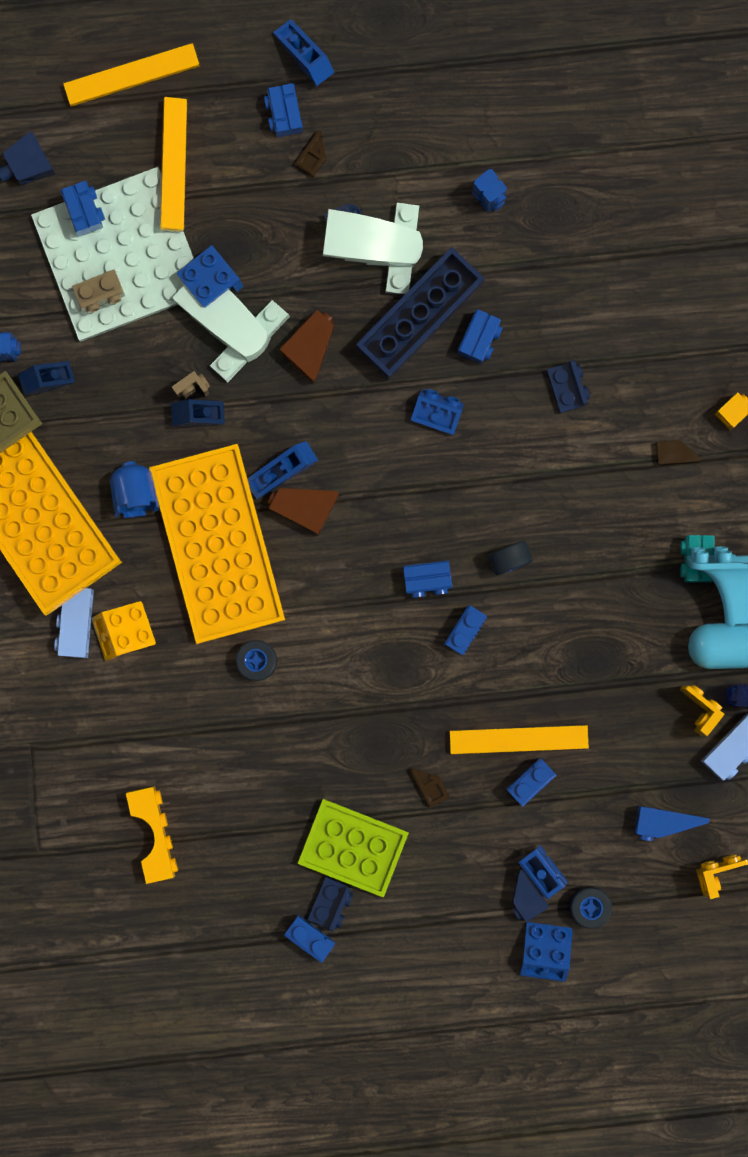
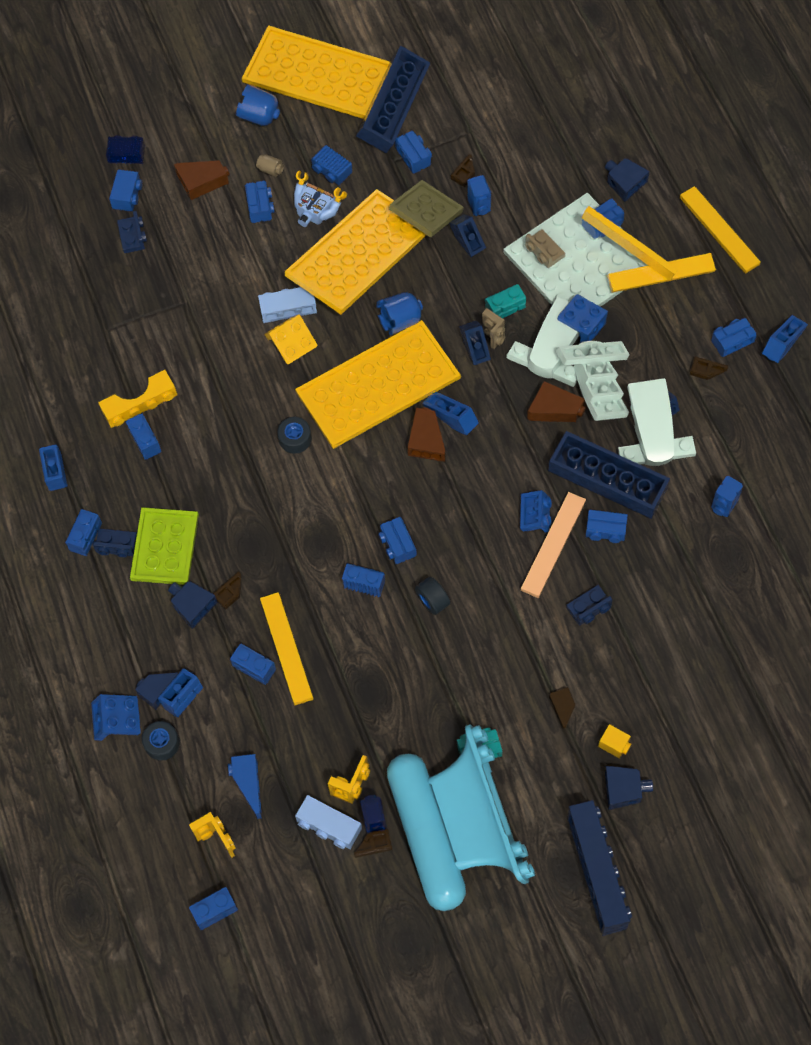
camera: 80 degrees right, 20 degrees down
none -> blue brick [39,445,67,491]
none -> blue brick [126,413,161,459]
none -> dark blue torso [168,581,217,629]
none -> teal brick [485,284,526,318]
none -> light nougat tile [521,492,586,598]
none -> light aqua slope [556,341,629,421]
none -> yellow tile [582,206,678,281]

